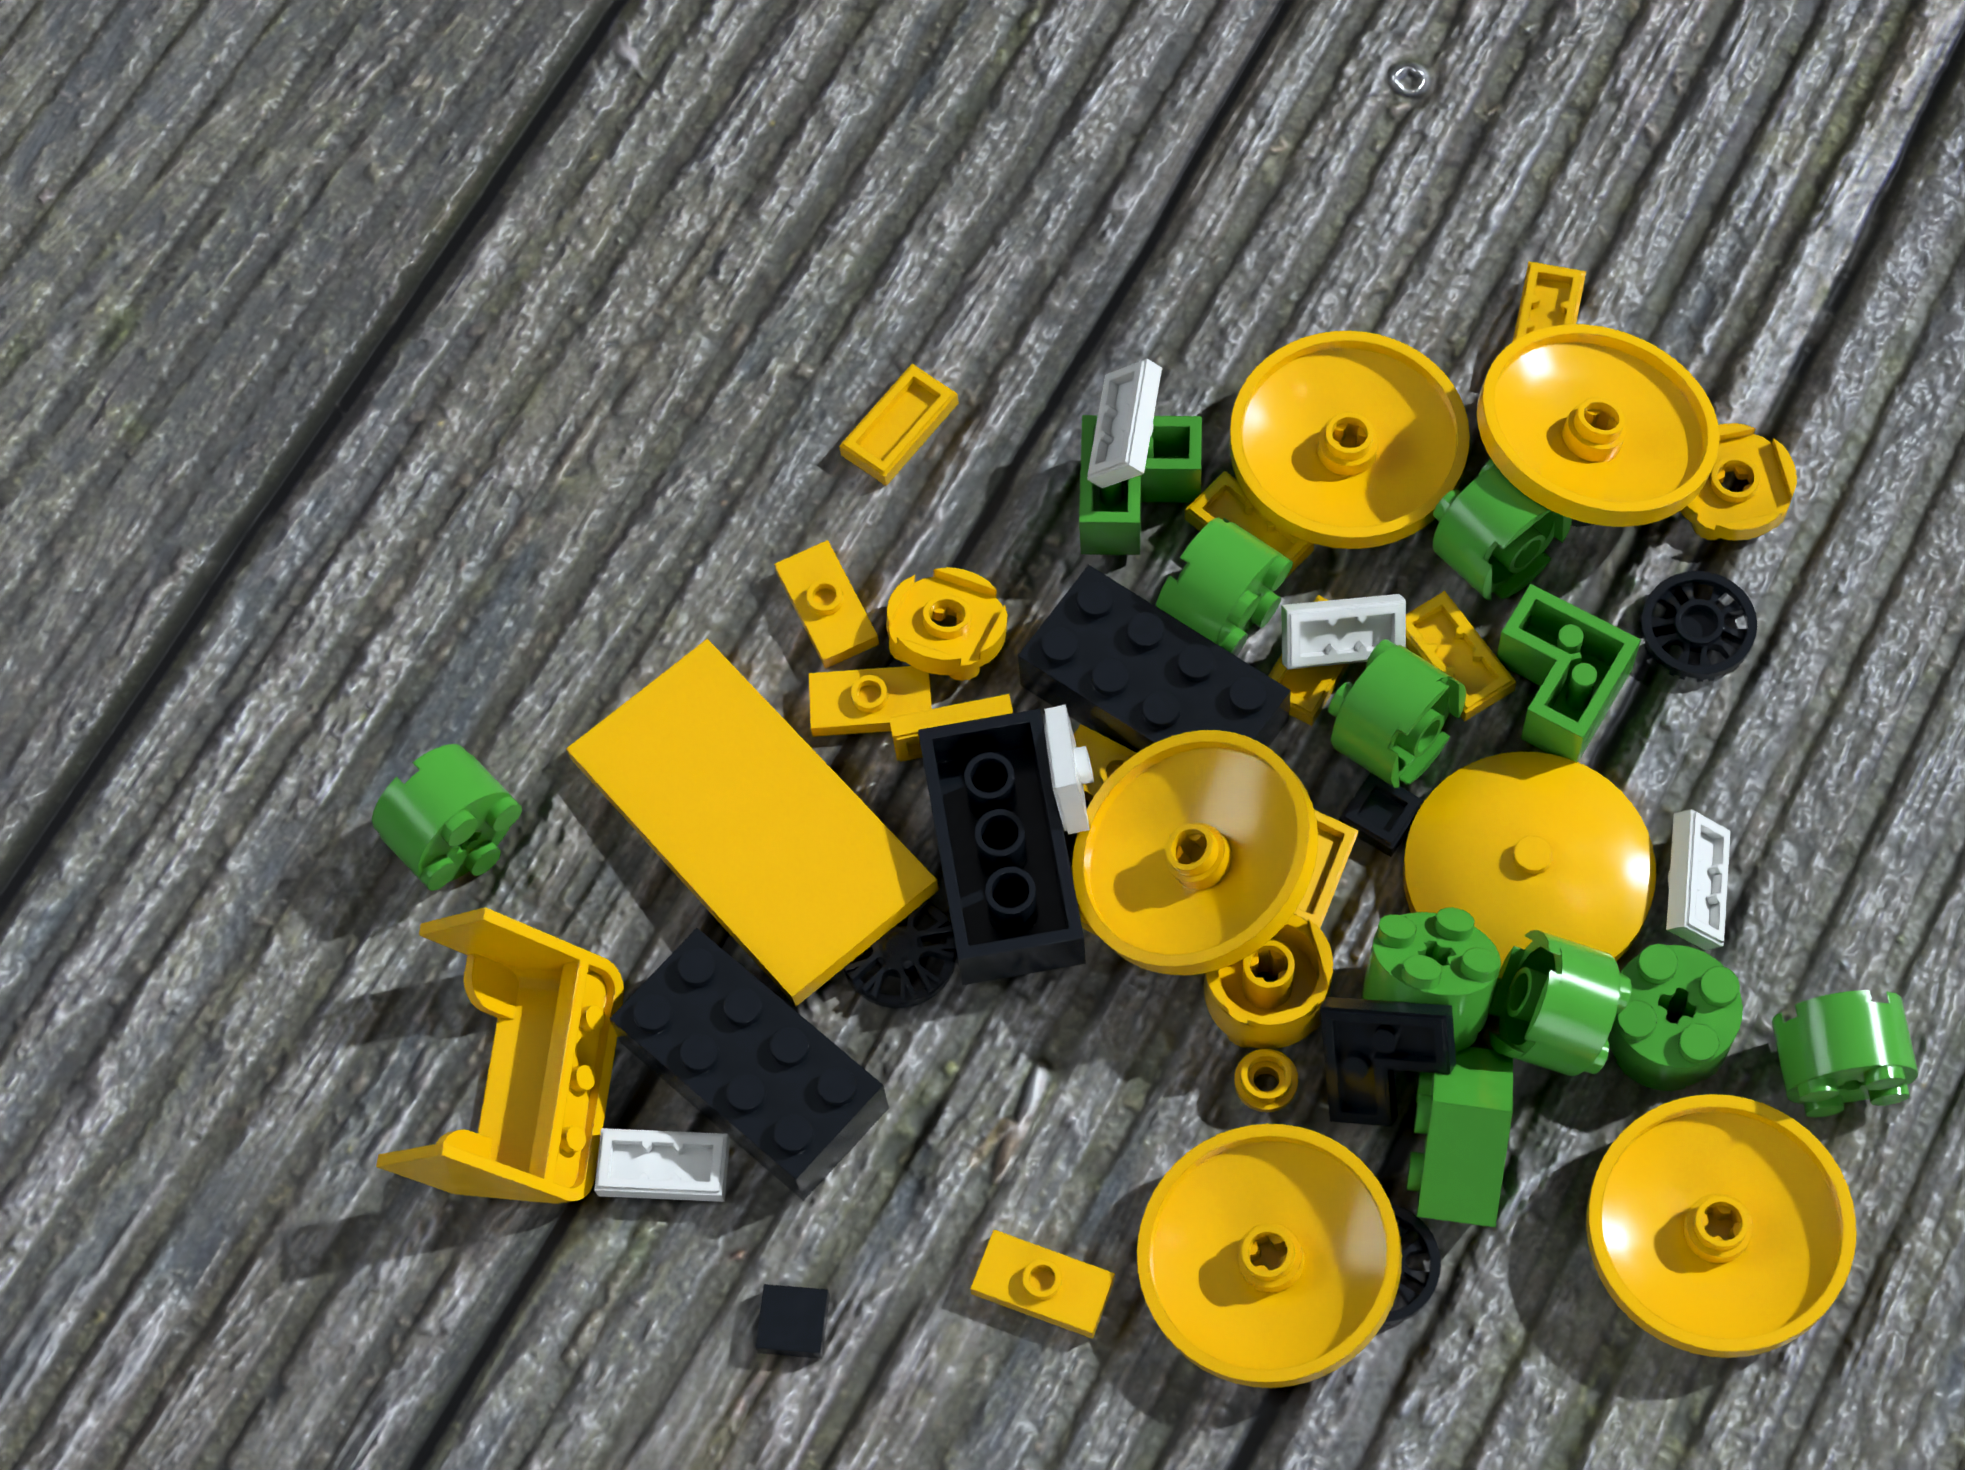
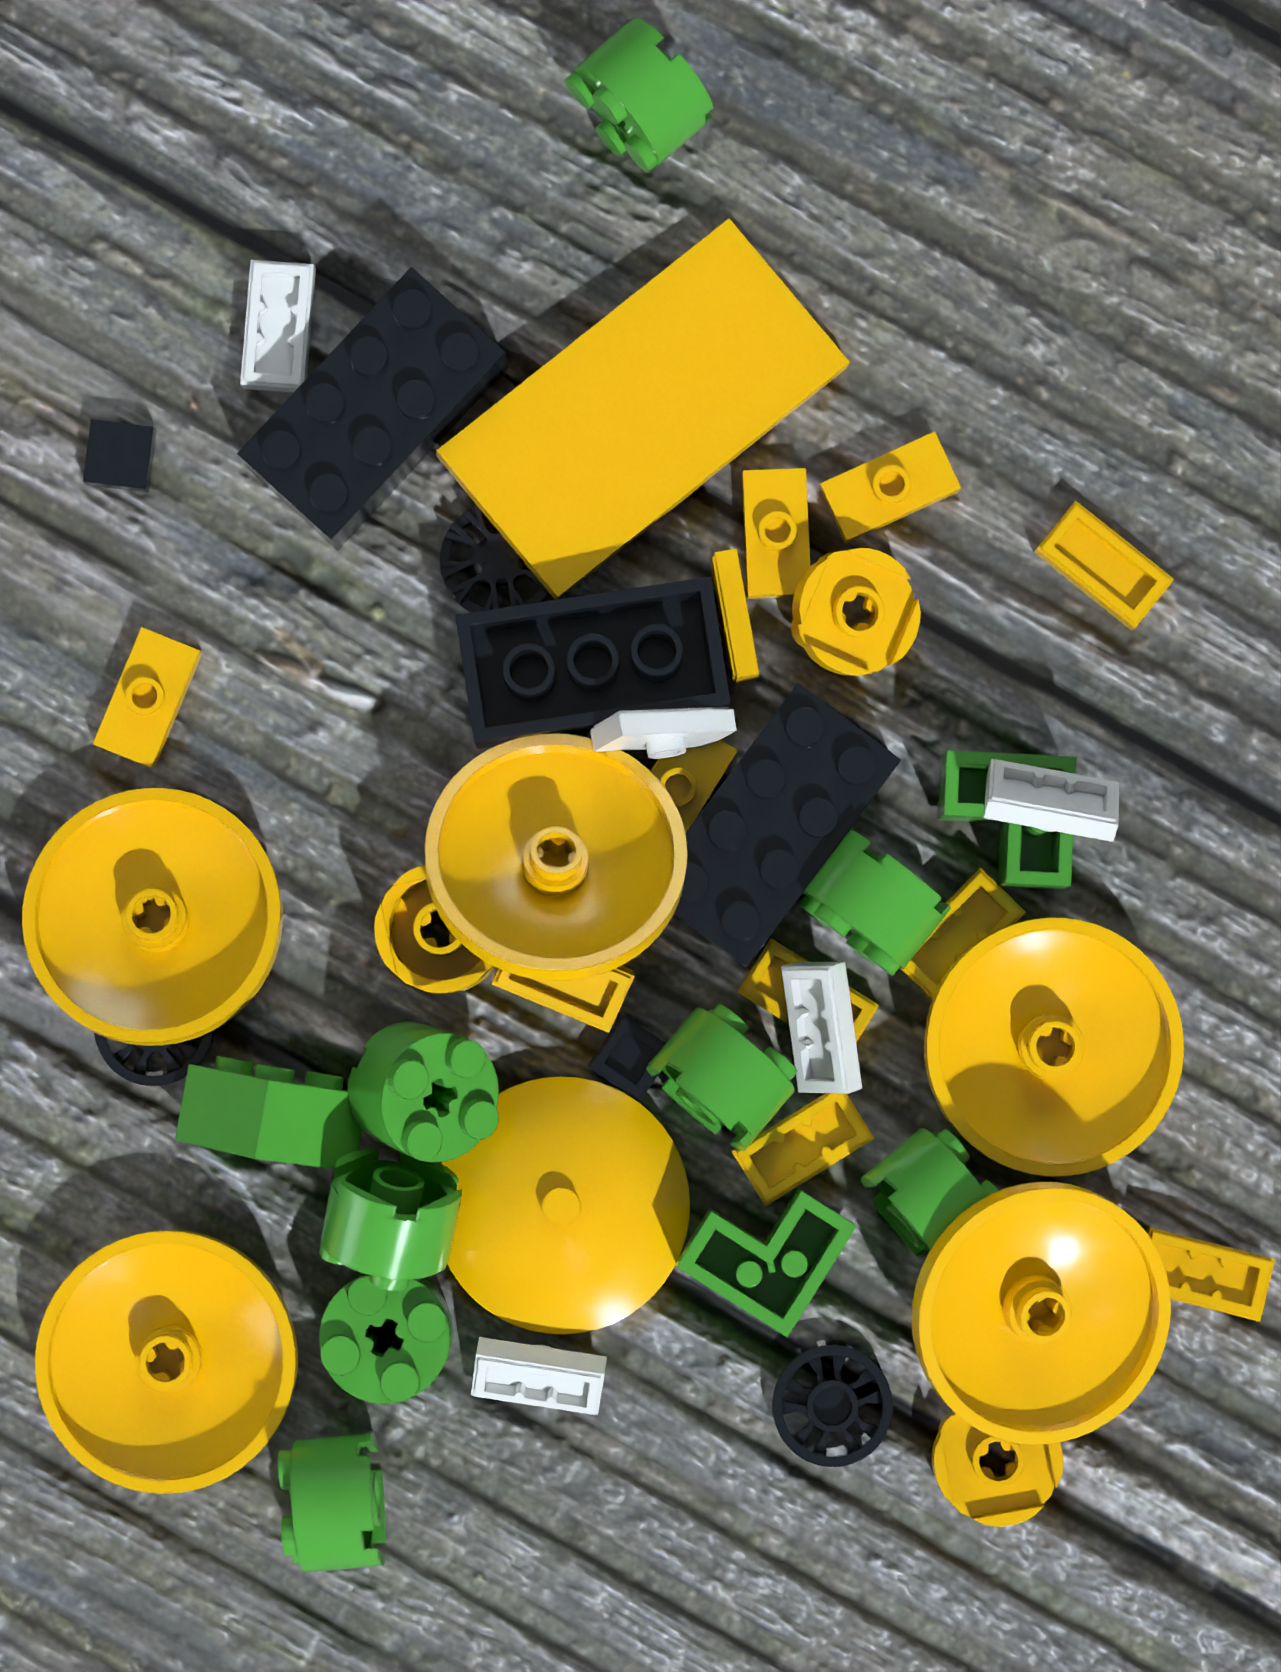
camera: 80 degrees right, 20 degrees up
yellow windscreen [376,907,624,1204] -> none
yellow plate [1234,1049,1298,1112] -> none
black tile [1320,997,1456,1127] -> none

